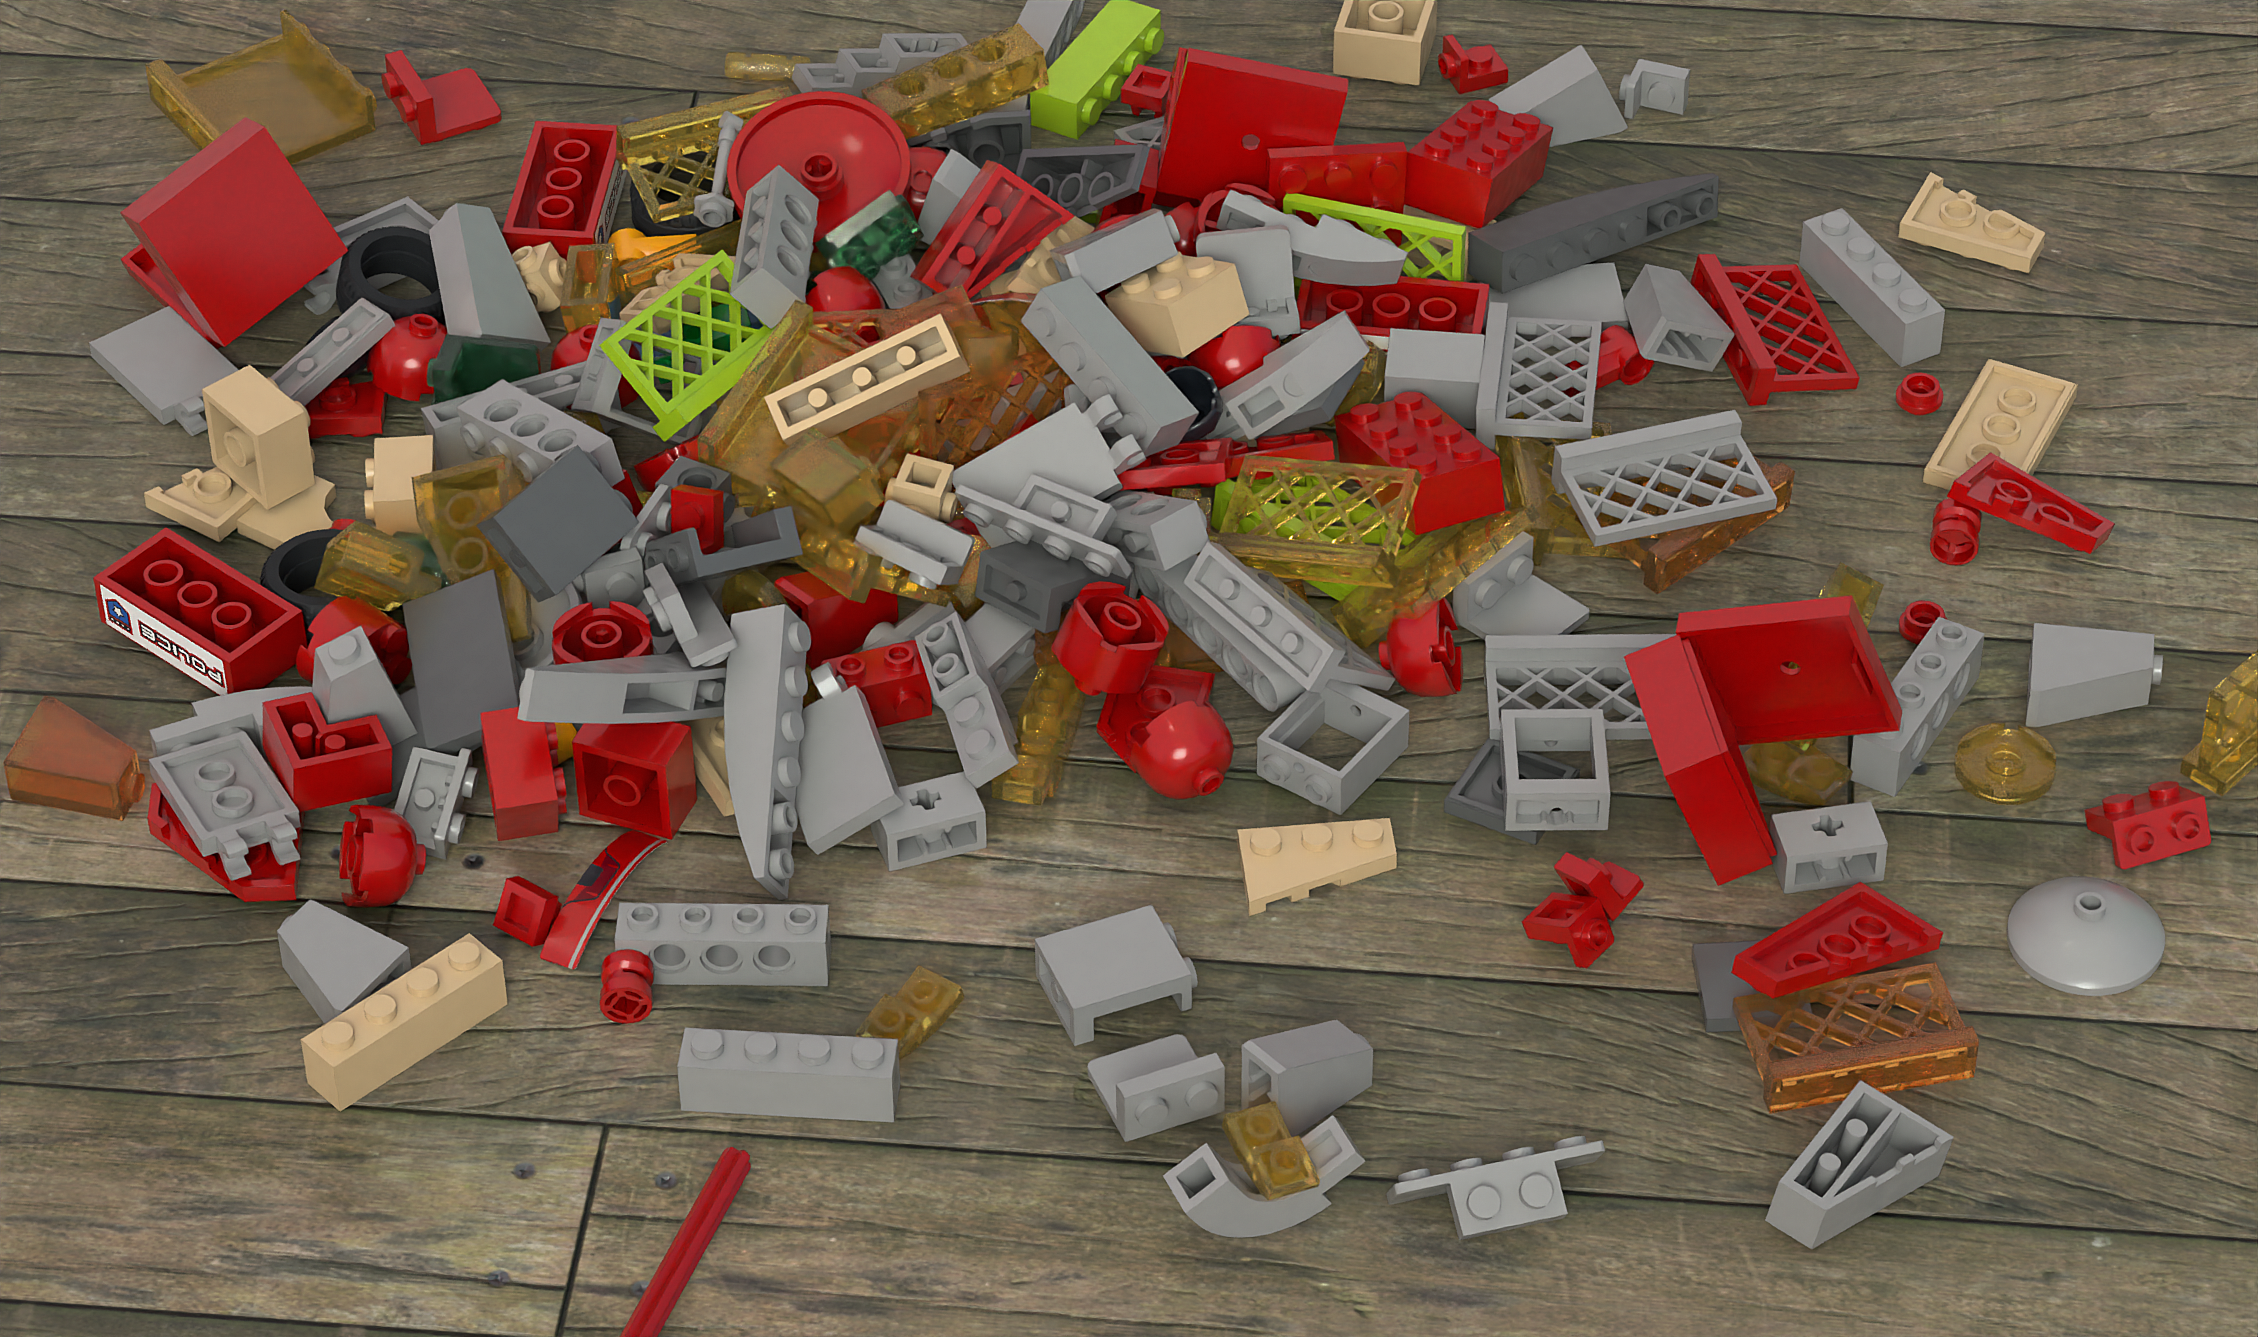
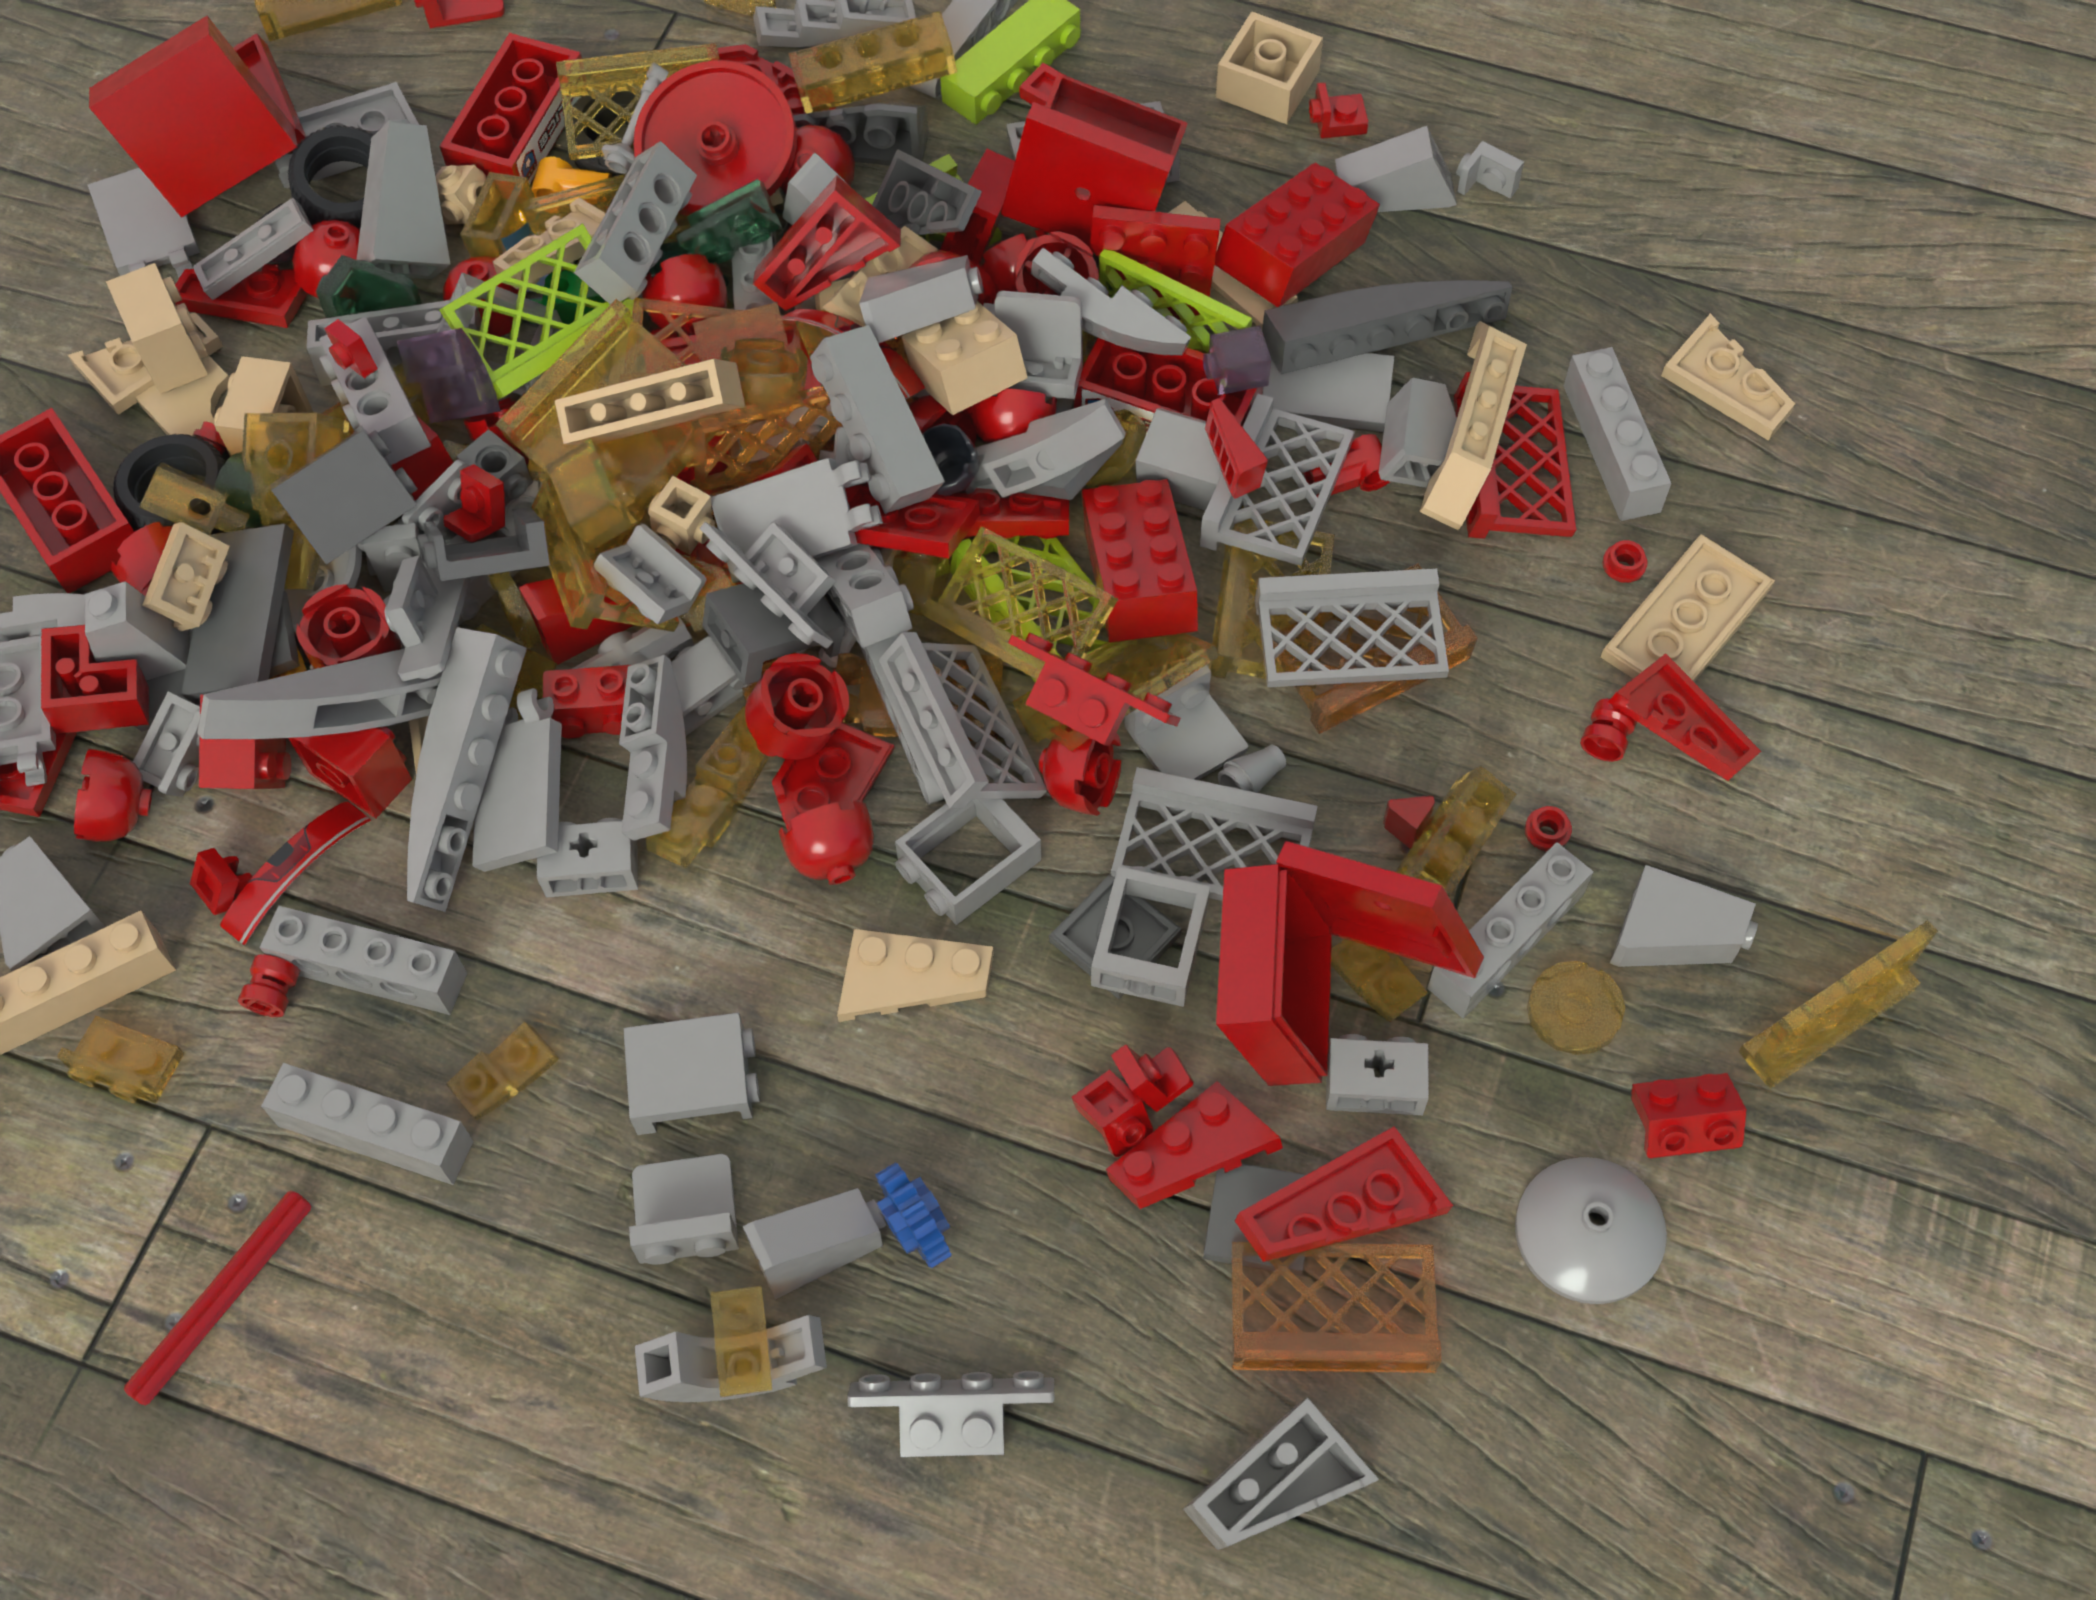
camera: 15 degrees right, 20 degrees up
none -> clear yellow bracket [57,1016,185,1104]
none -> tan bracket [142,522,230,631]
none -> red plate [324,319,378,378]
none -> slope [397,328,501,424]
none -> blue gear [875,1162,952,1269]
none -> red bracket [1008,632,1181,746]
none -> red wing [1106,1081,1283,1209]
none -> brick [1203,326,1271,395]
none -> red slope [1205,398,1268,499]
none -> light grey cone [1218,744,1286,793]
none -> tan slope [1420,321,1527,530]

